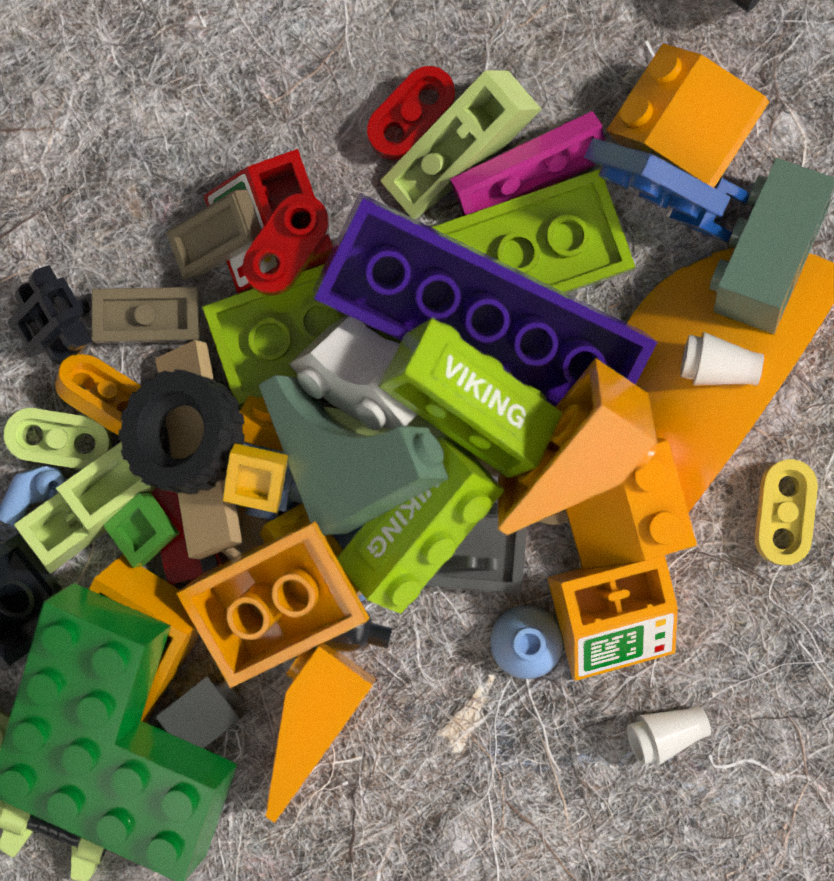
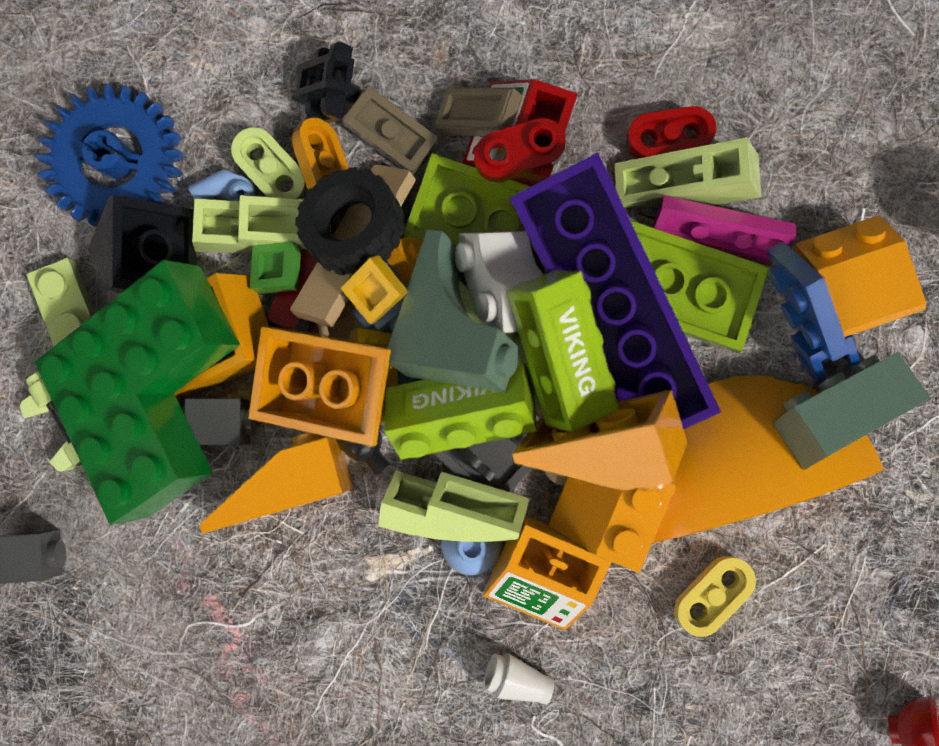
camera: 35 degrees right, 0 degrees up
white cone [680,332,764,386] -> none
none -> yellowish green slope [378,470,530,542]

